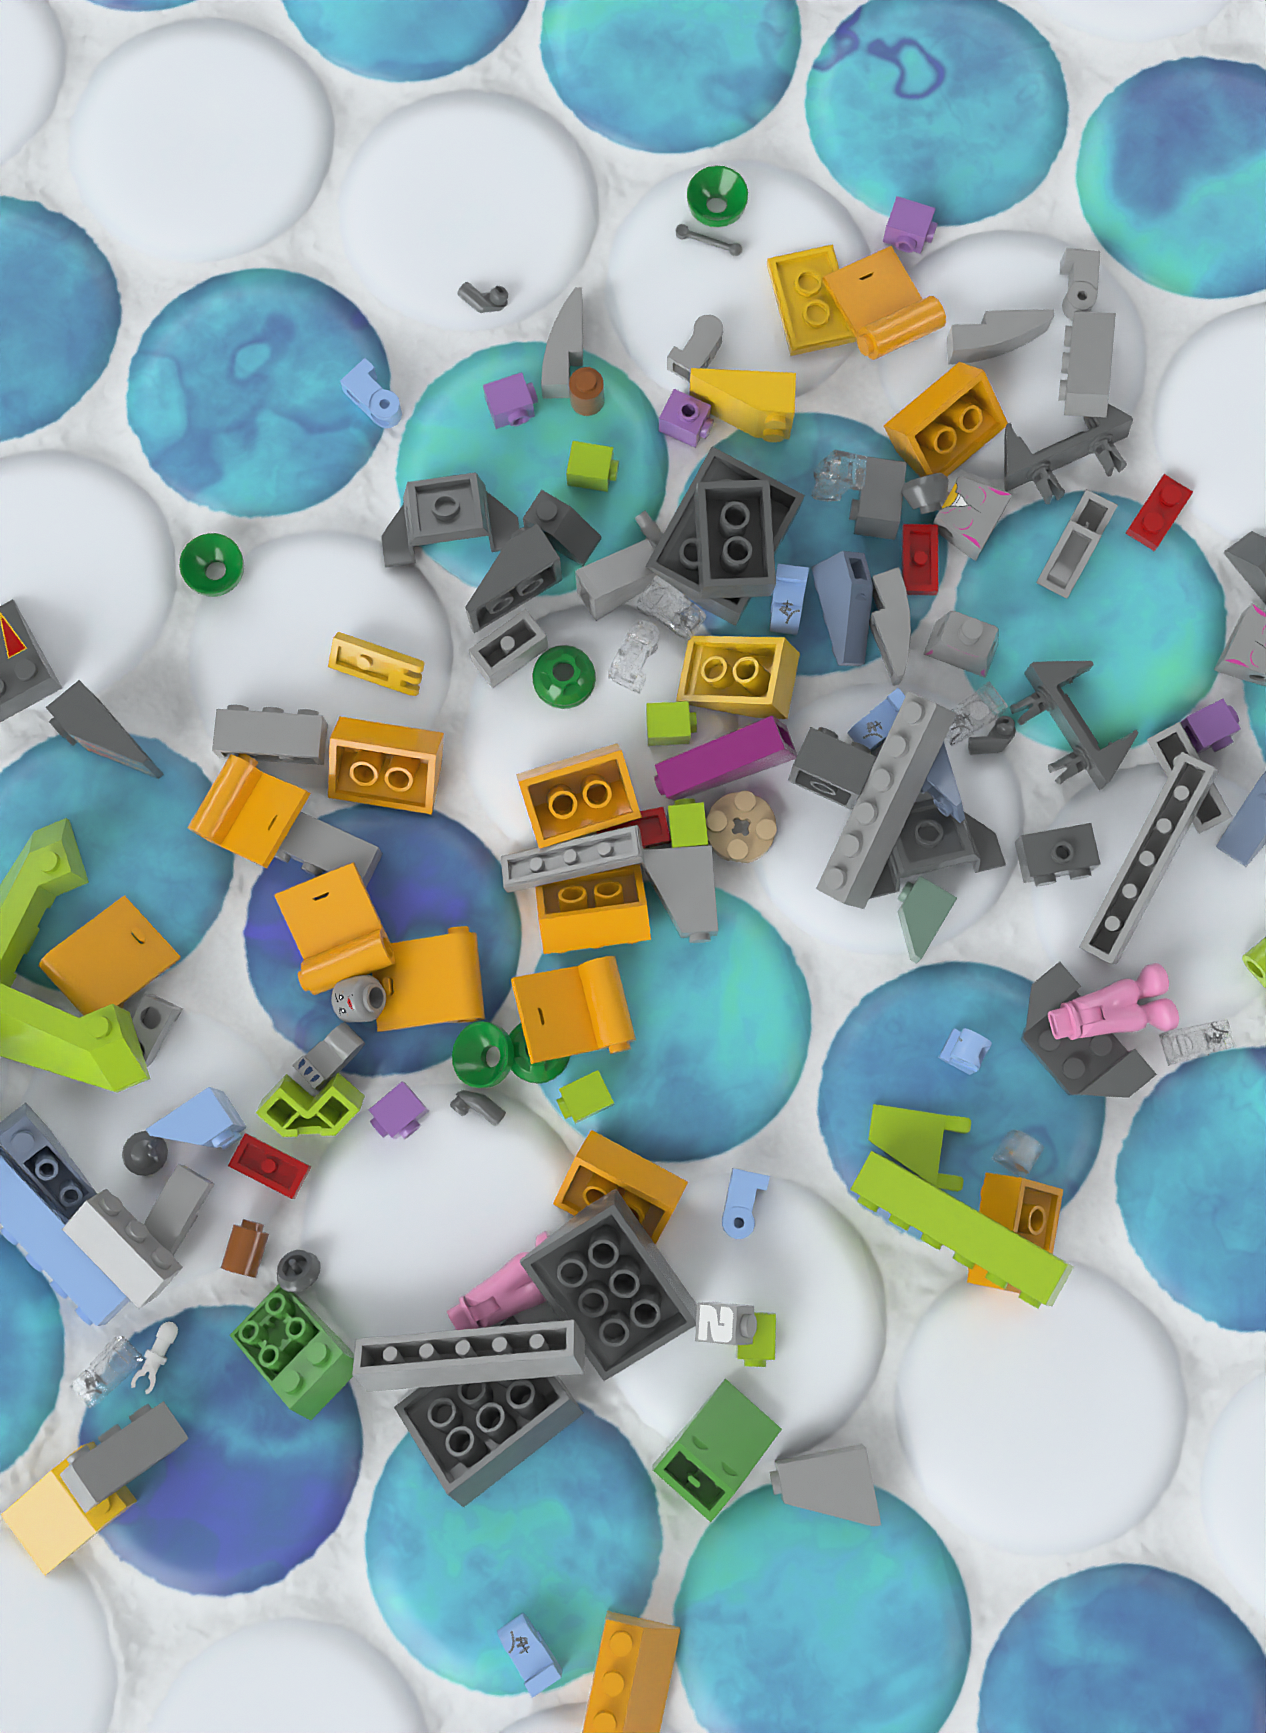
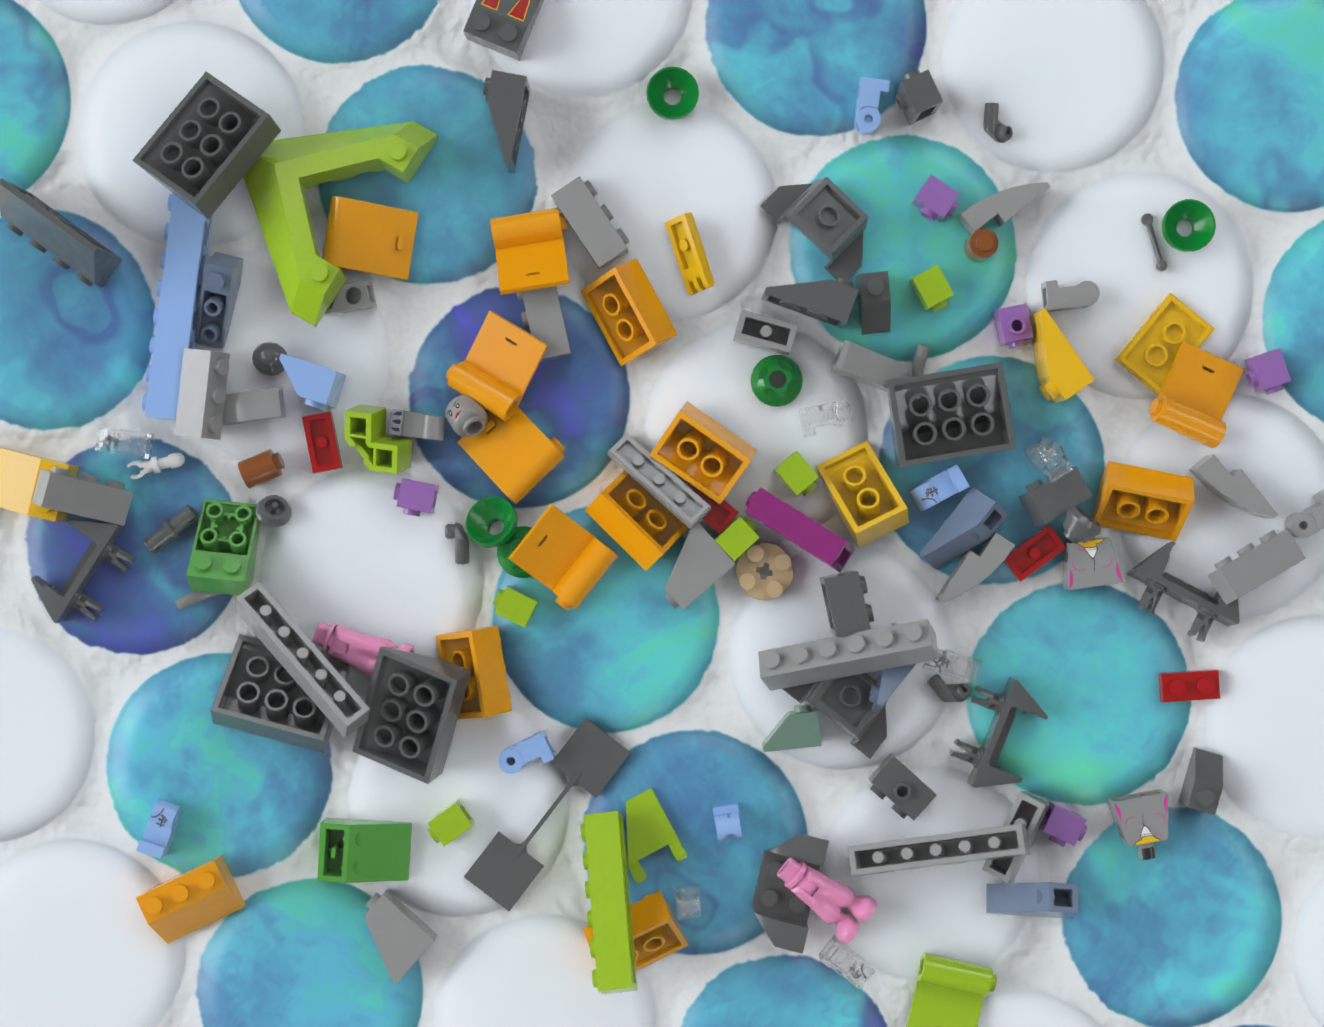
camera: 55 degrees right, 10 degrees up
clear leg [637,575,707,640] -> none
dark grey brick [694,479,776,599] -> none
brick [695,1302,757,1345] -> none
light blue leg [847,688,906,752] -> none
light grey torso [924,611,999,678] -> none
light grey slope [1036,489,1118,599] -> none
none -> dark grey hose [31,520,136,623]
none -> dark grey pin [143,504,200,554]
none -> light grey helmet [174,591,221,611]
none -> dark grey hinge [464,718,631,911]
none -> dark grey brick [895,69,943,125]

